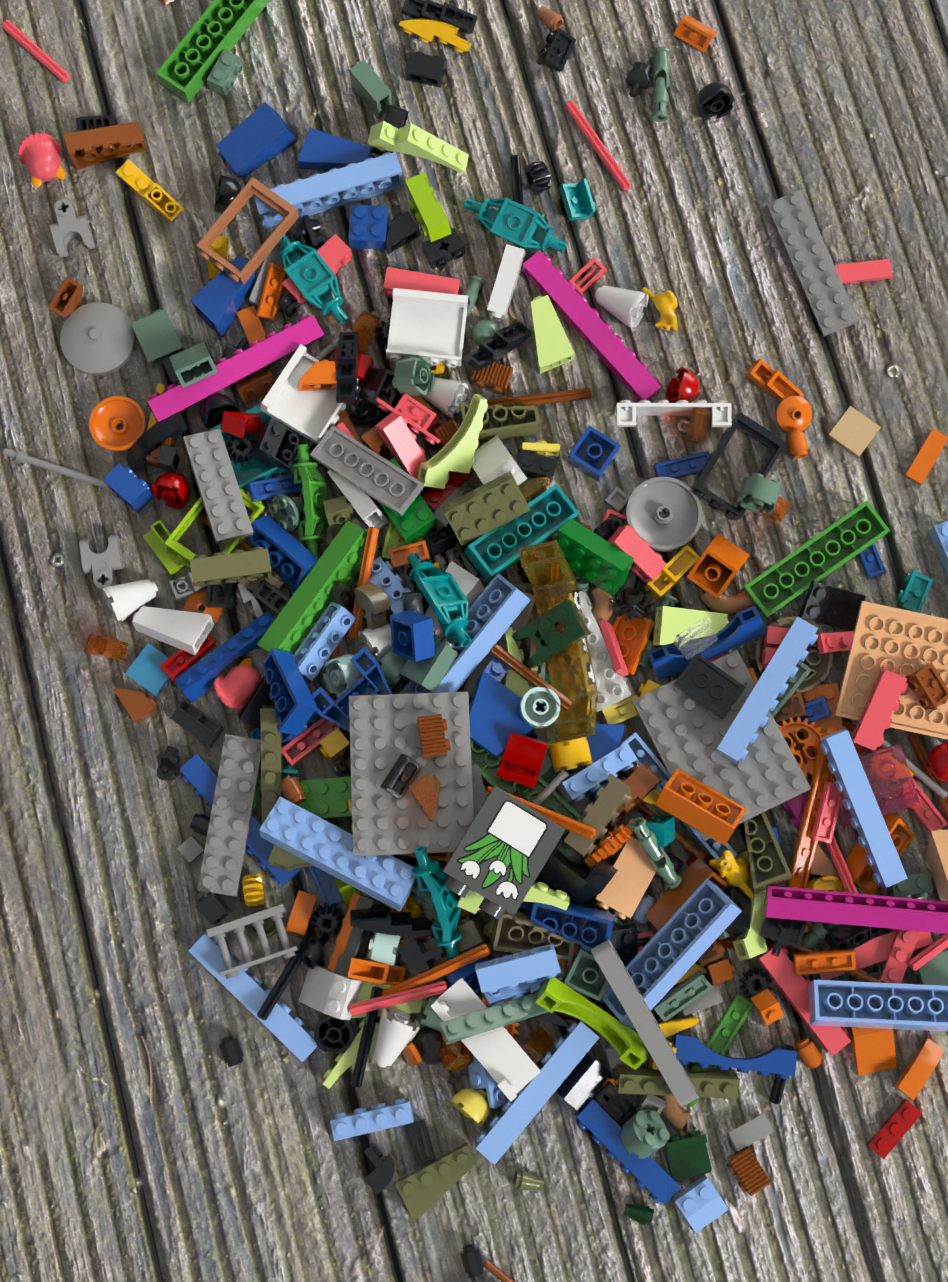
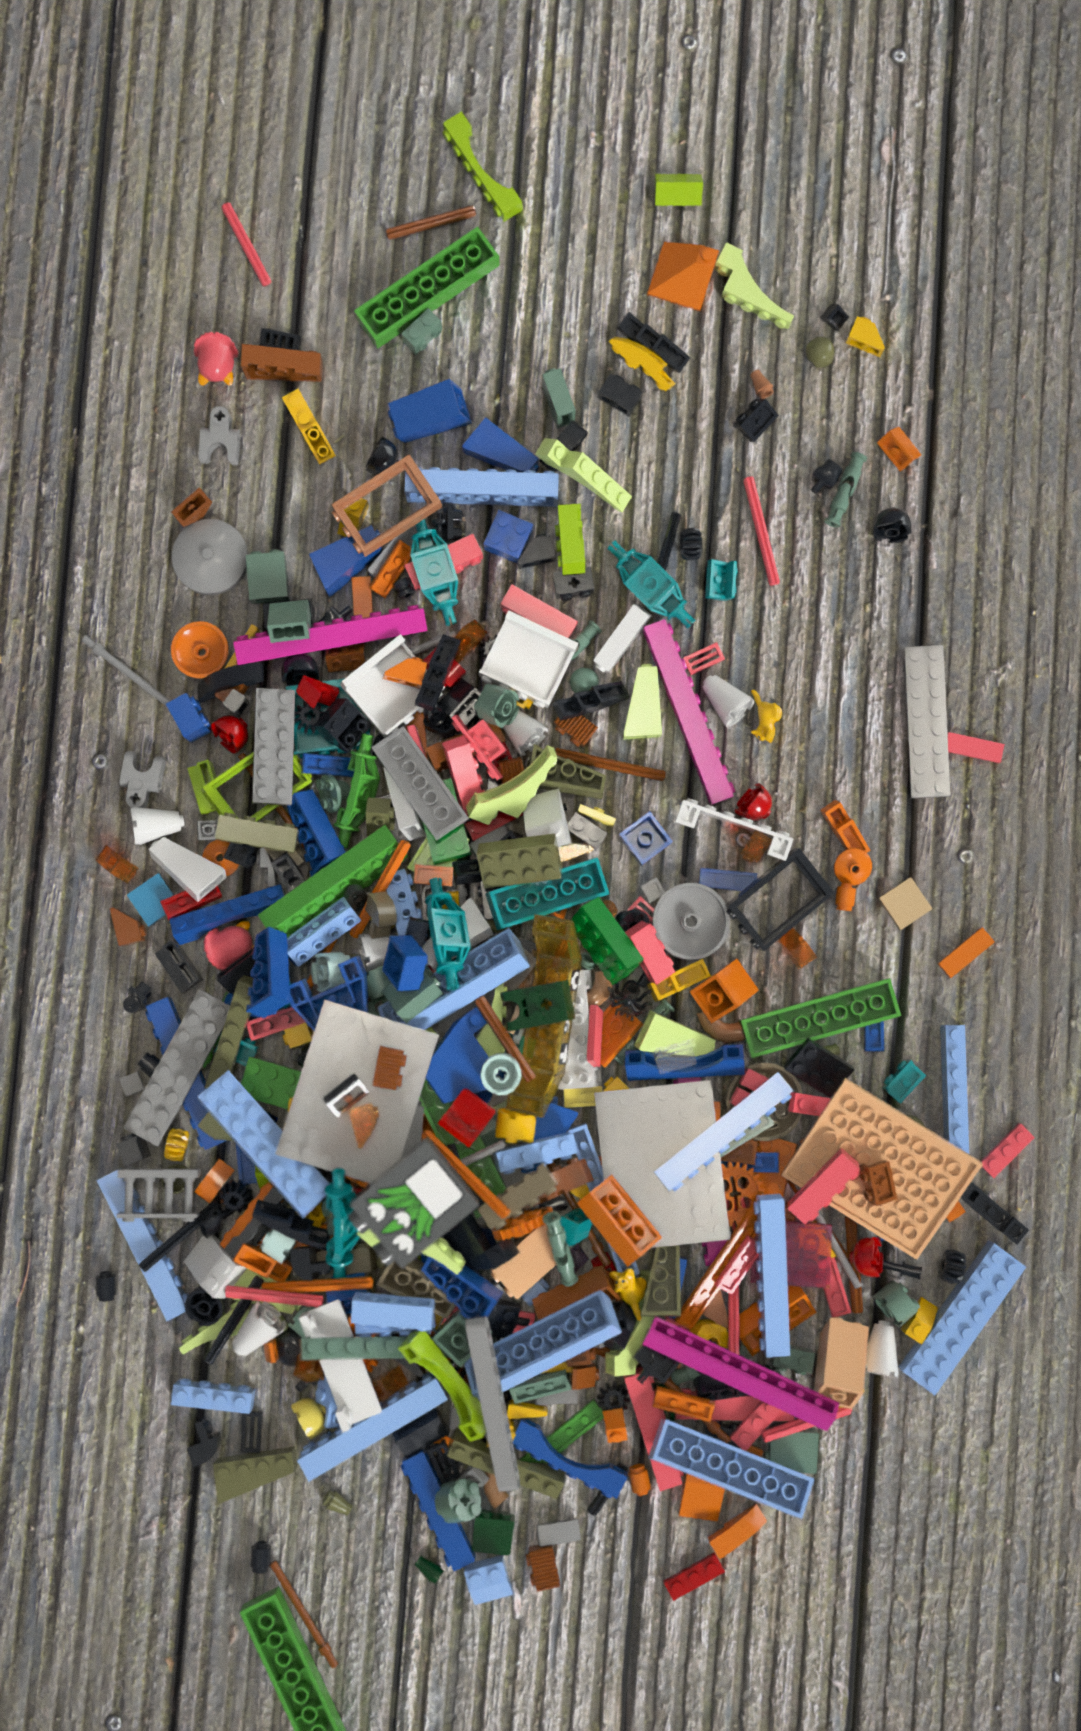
camera: 15 degrees right, 5 degrees up
dark orange brick [279,776,306,806] -> none
black plate [674,653,746,719] -> none
sand green brick [737,473,781,514] -> none

